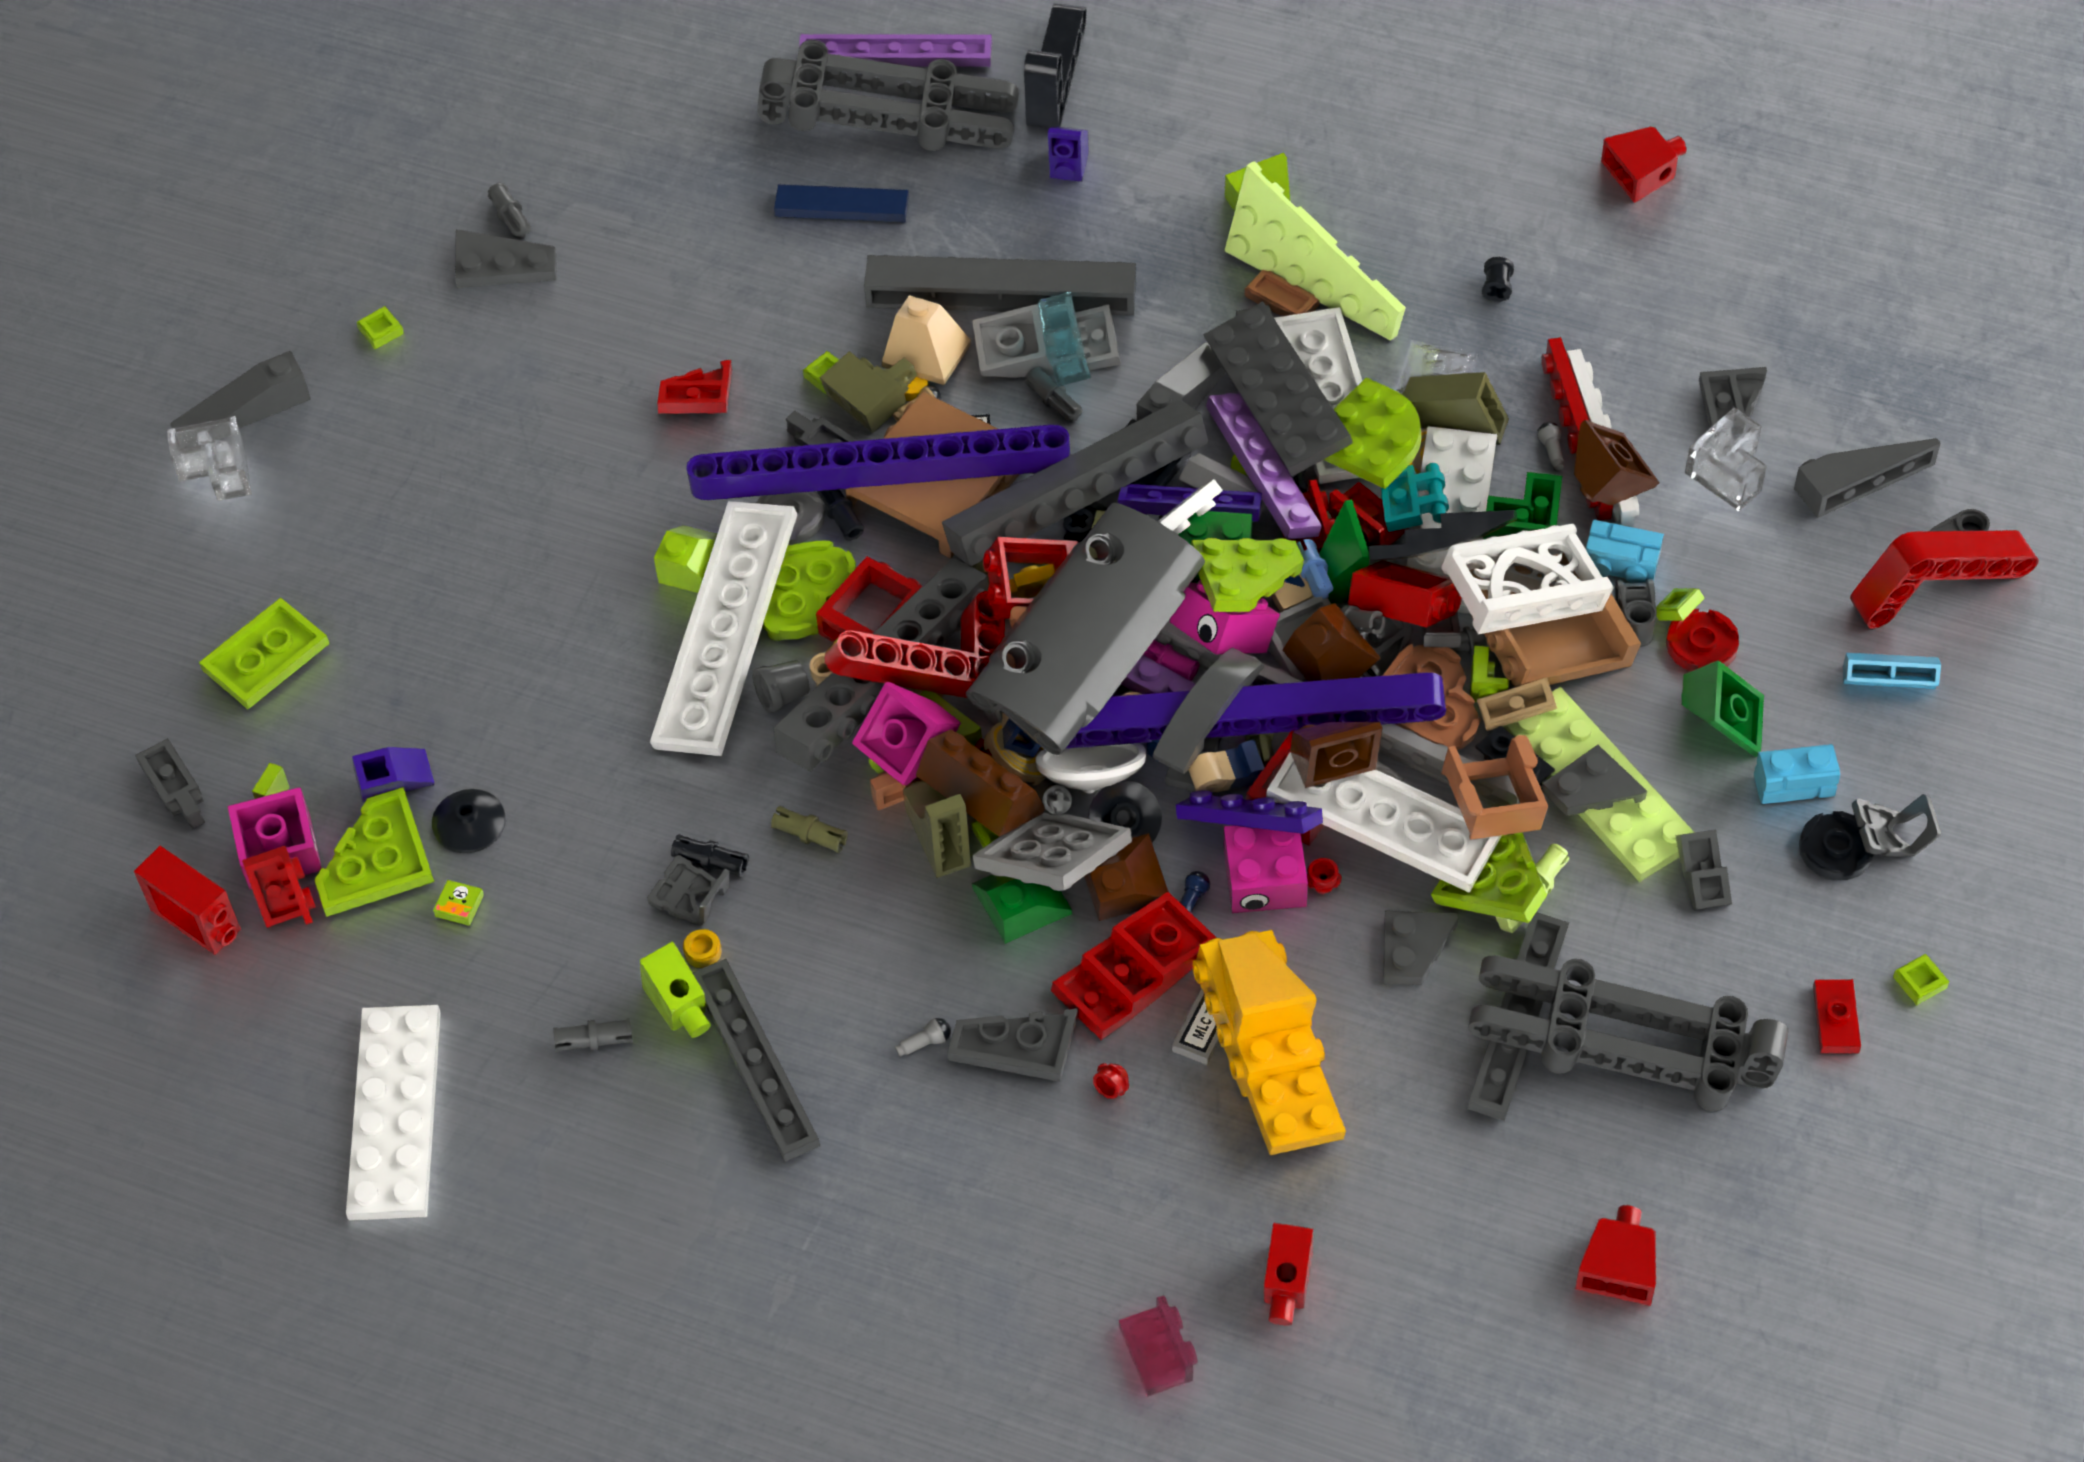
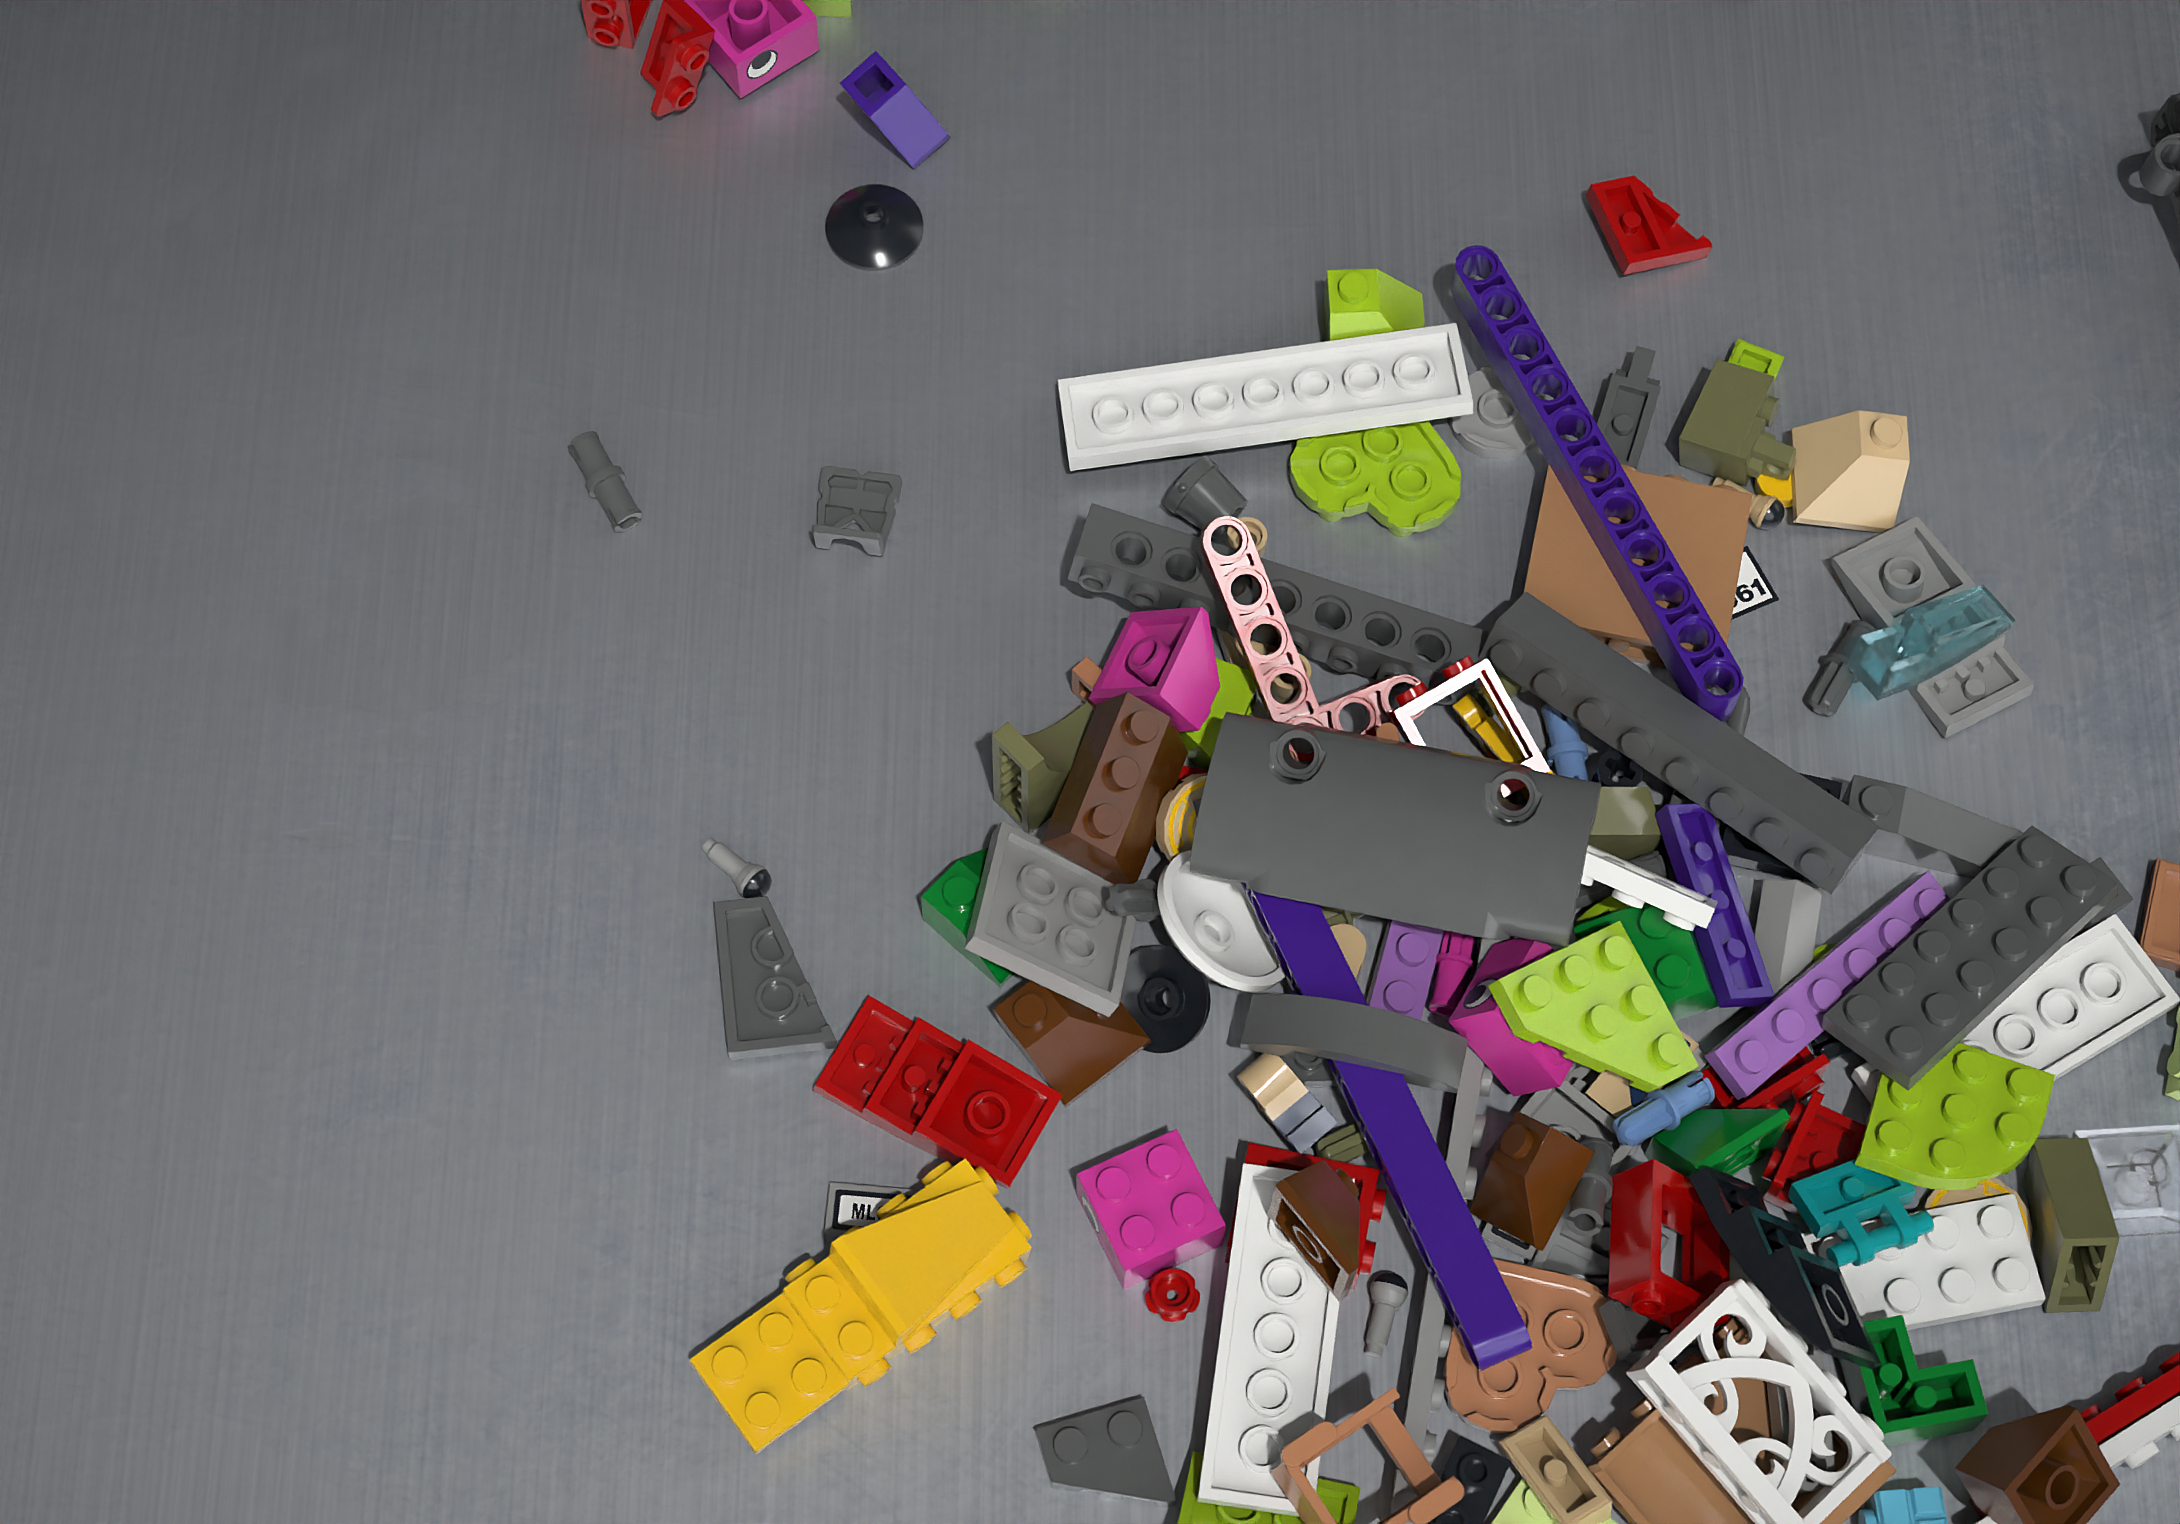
camera: 65 degrees right, 10 degrees up
lime plate [314,787,434,917] -> none
white plate [346,1005,441,1221] -> none
lime tile [433,880,484,926] -> none
lime torso [640,941,711,1038] -> none
black pin [671,834,749,877] -> none
yellow tile [683,929,722,968] -> none
dark grey plate [693,959,820,1162] -> none
olive pin [771,806,848,853] -> none
dark blue tile [774,184,909,222] -> none
red window [816,556,923,643] -> none
black axle [817,489,865,541] -> none
dark grey brick [864,255,1136,316] -> none
red plate [1093,1063,1130,1099] -> none
clear pink bracket [1119,1295,1198,1397] -> none
dark purple plate [1176,790,1323,834] -> none
dark blue piece [1180,871,1210,913] -> none
red torso [1264,1222,1314,1326] -> none
lime bracket [1470,646,1509,703] -> none
light grey piece [1537,422,1564,471] -> none

